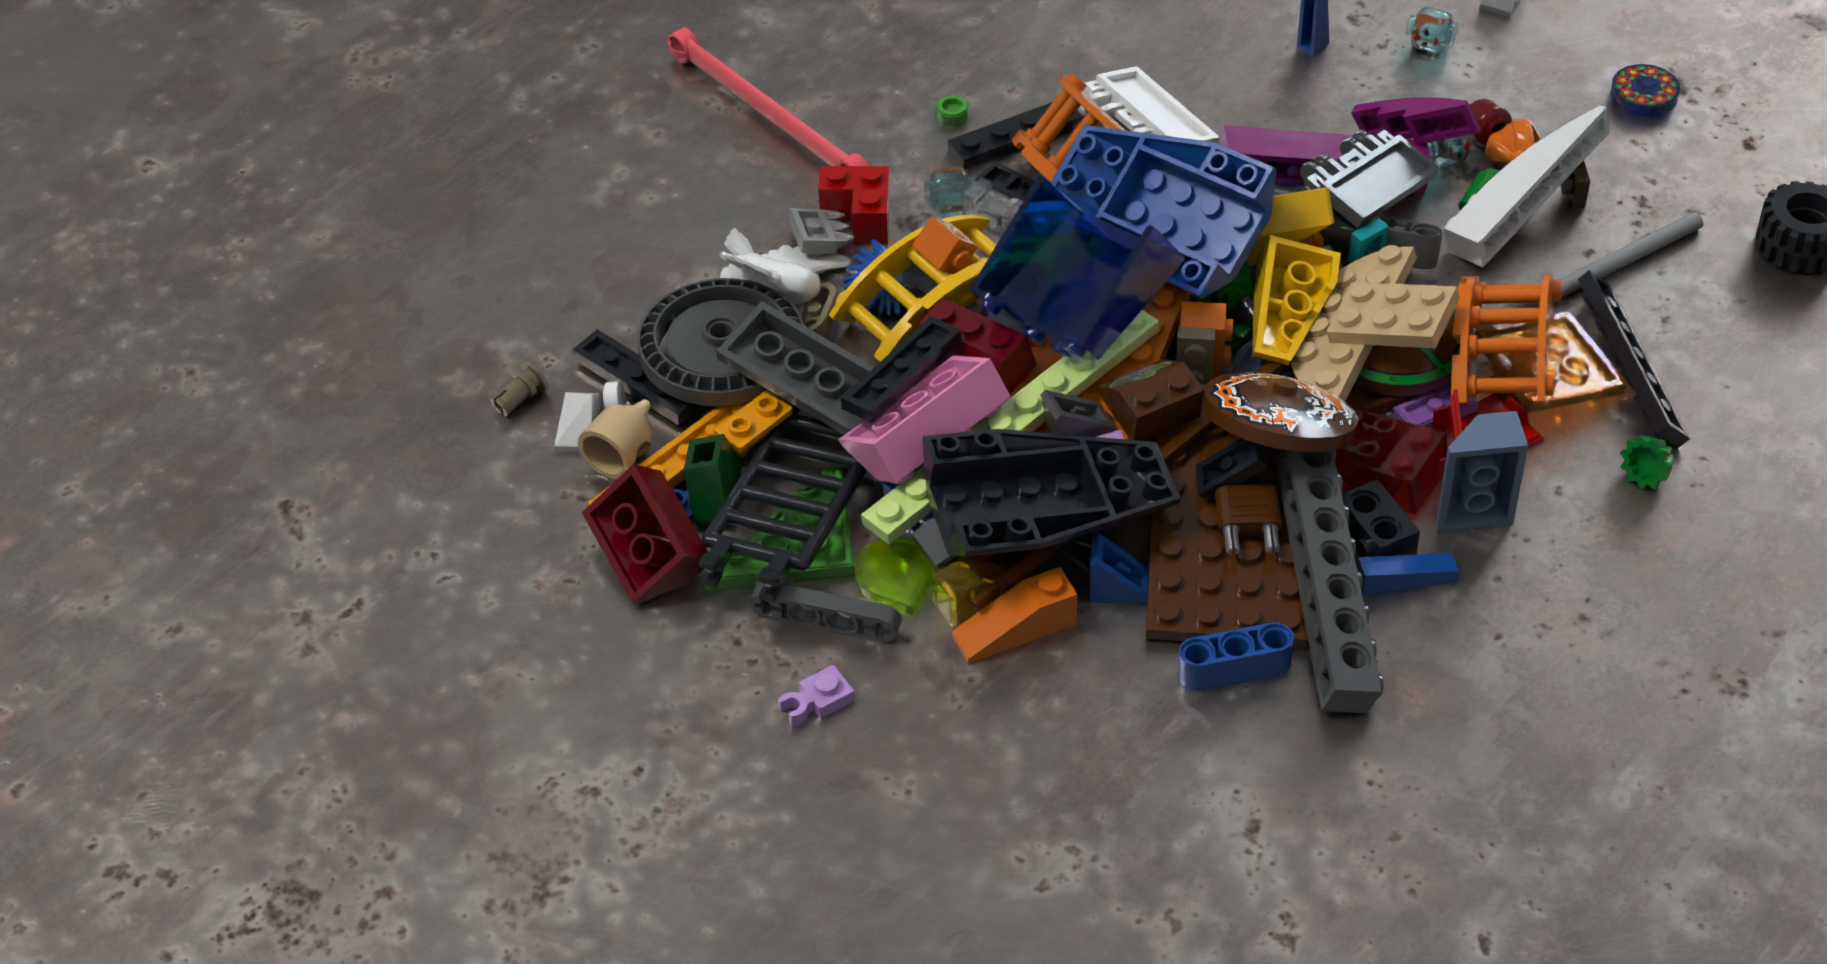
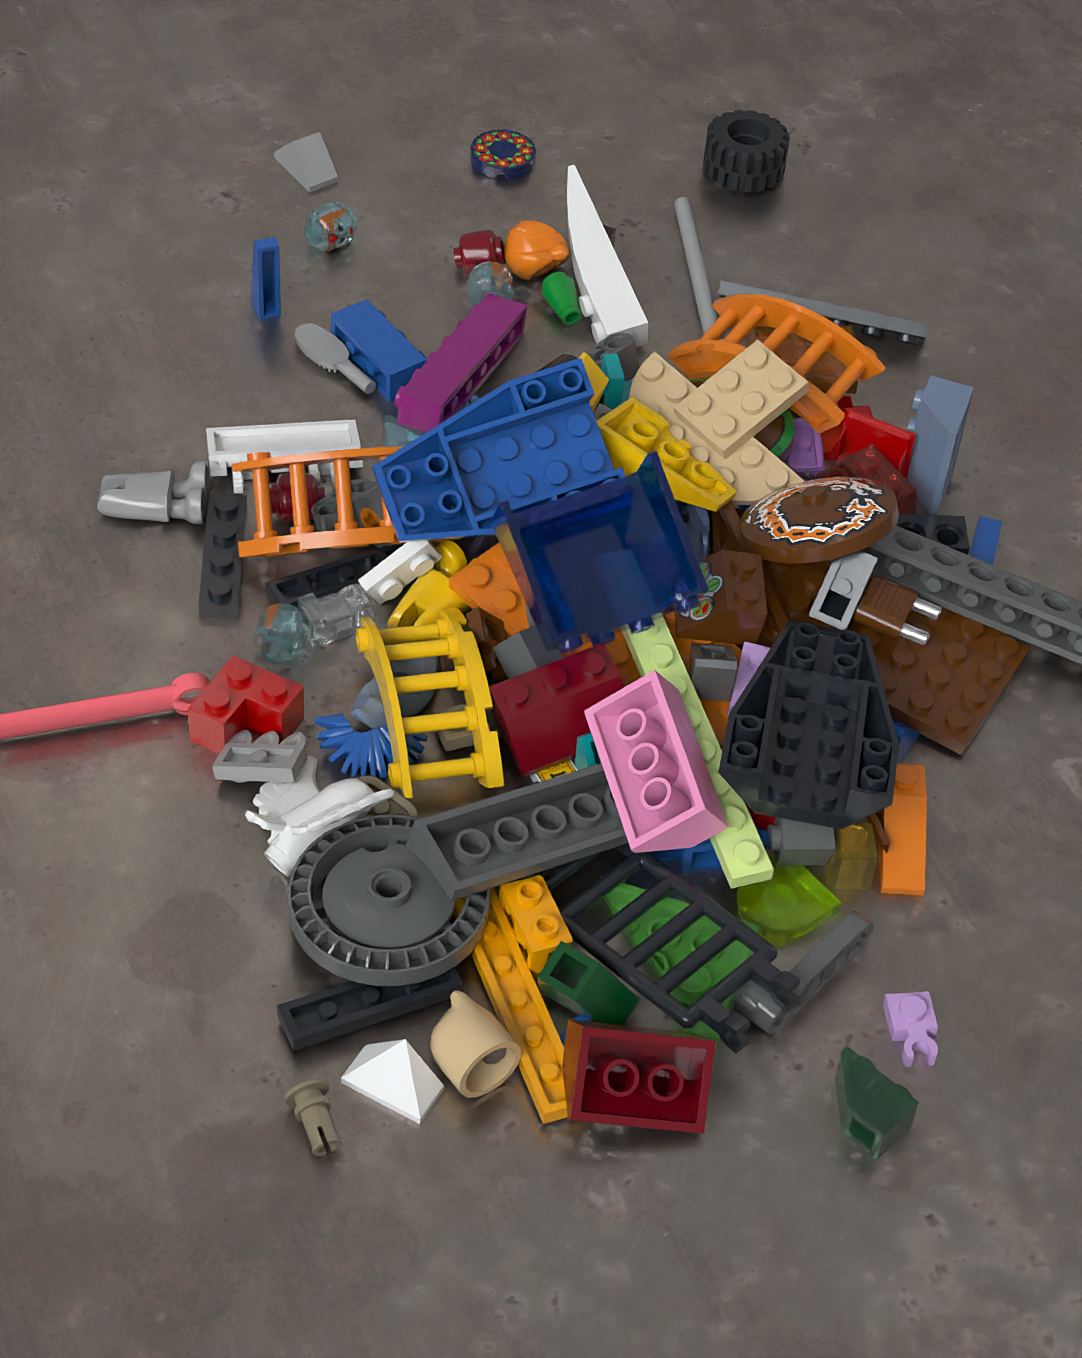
camera: 70 degrees left, 0 degrees up
white tile [603,381,626,409] -> none
black plate [841,316,961,423] -> none
orange brick [912,216,979,274] -> none
bright green tile [936,95,969,126] -> none
blue beam [1177,622,1294,691] -> none
hinge [1300,130,1440,228] -> none
magenta slope [1351,97,1481,145] -> none
green piece [1620,435,1675,489] -> none
none -> light grey piece [97,461,210,524]
none -> light grey piece [294,323,376,394]
none -> blue brick [331,299,427,403]
none -> clear green slope [835,1046,919,1160]

